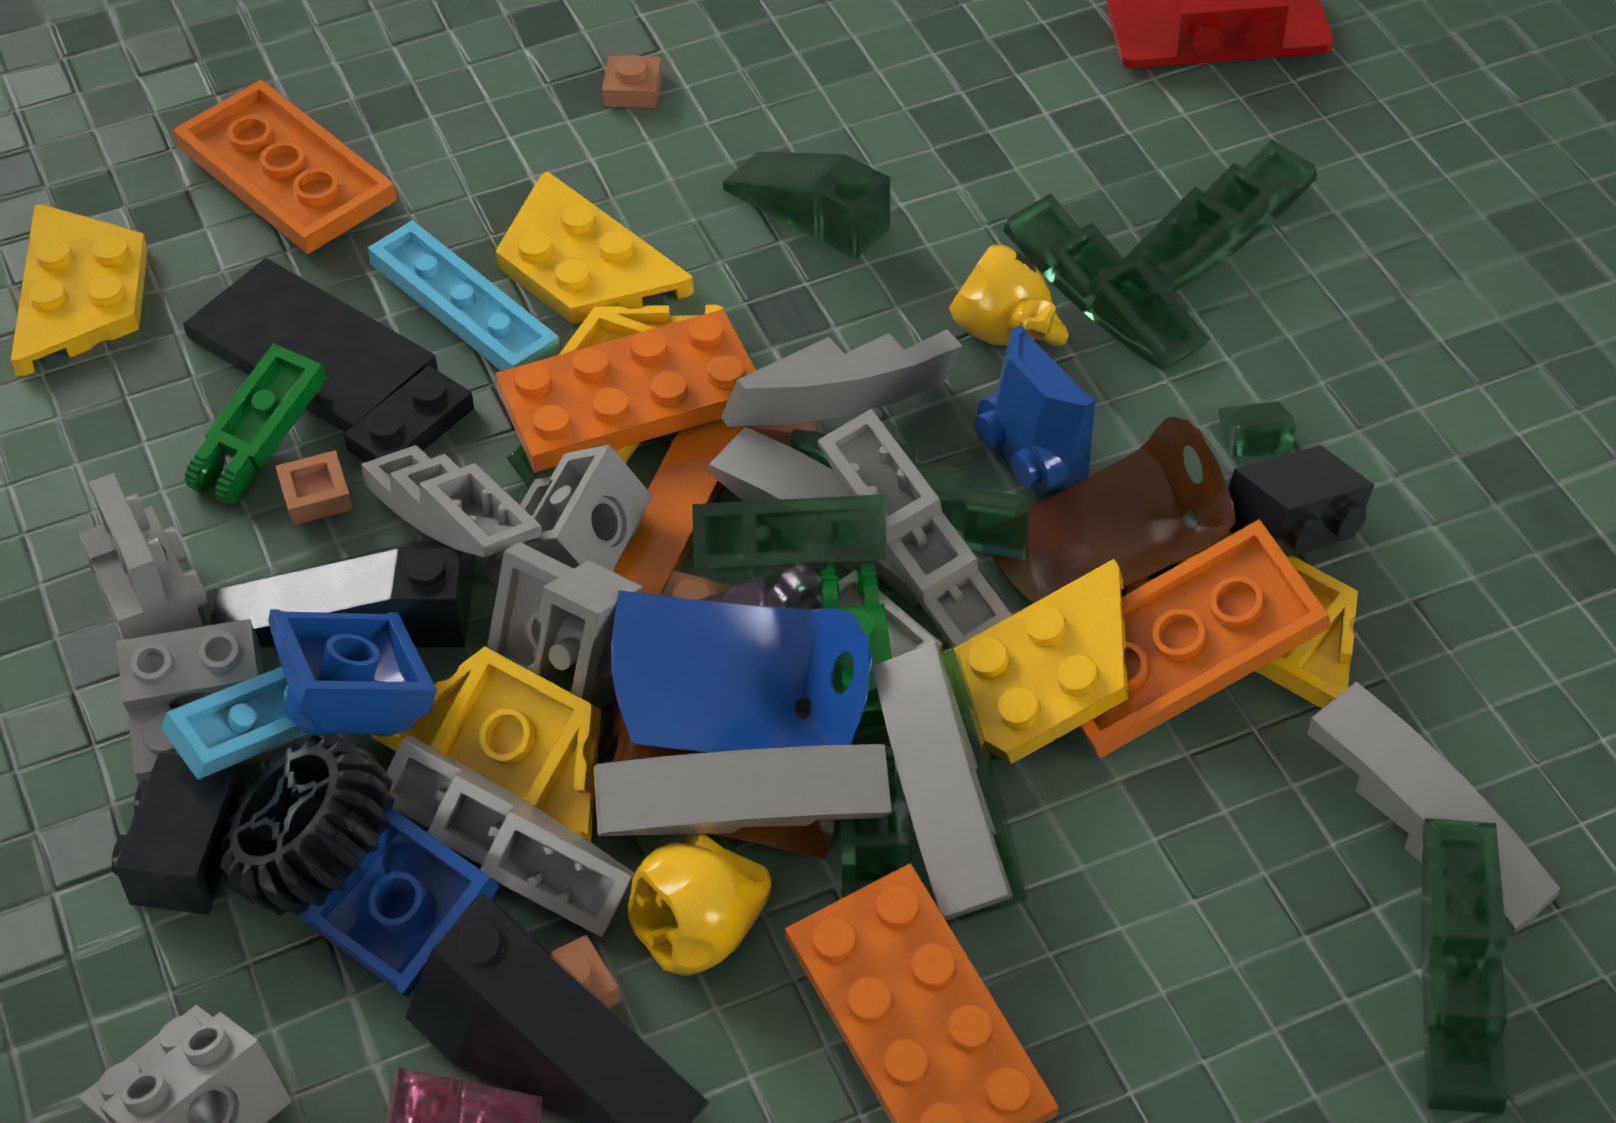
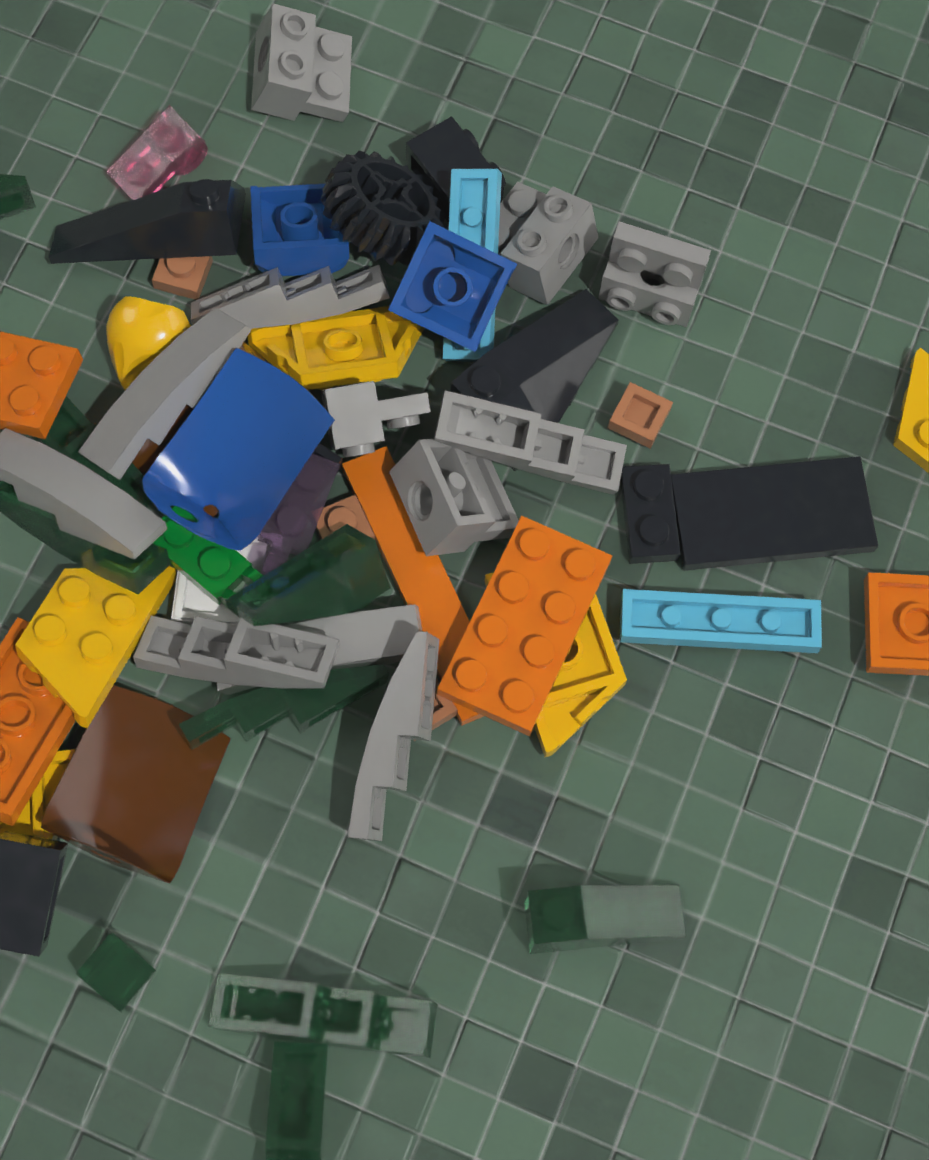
camera: 130 degrees right, 20 degrees up
green hinge [184,343,328,506] -> none
yellow wing [495,171,694,325] -> none
nougat plate [602,54,663,109] -> none
yellow piece [949,245,1069,347] -> none
blue slope [974,326,1095,494] -> none

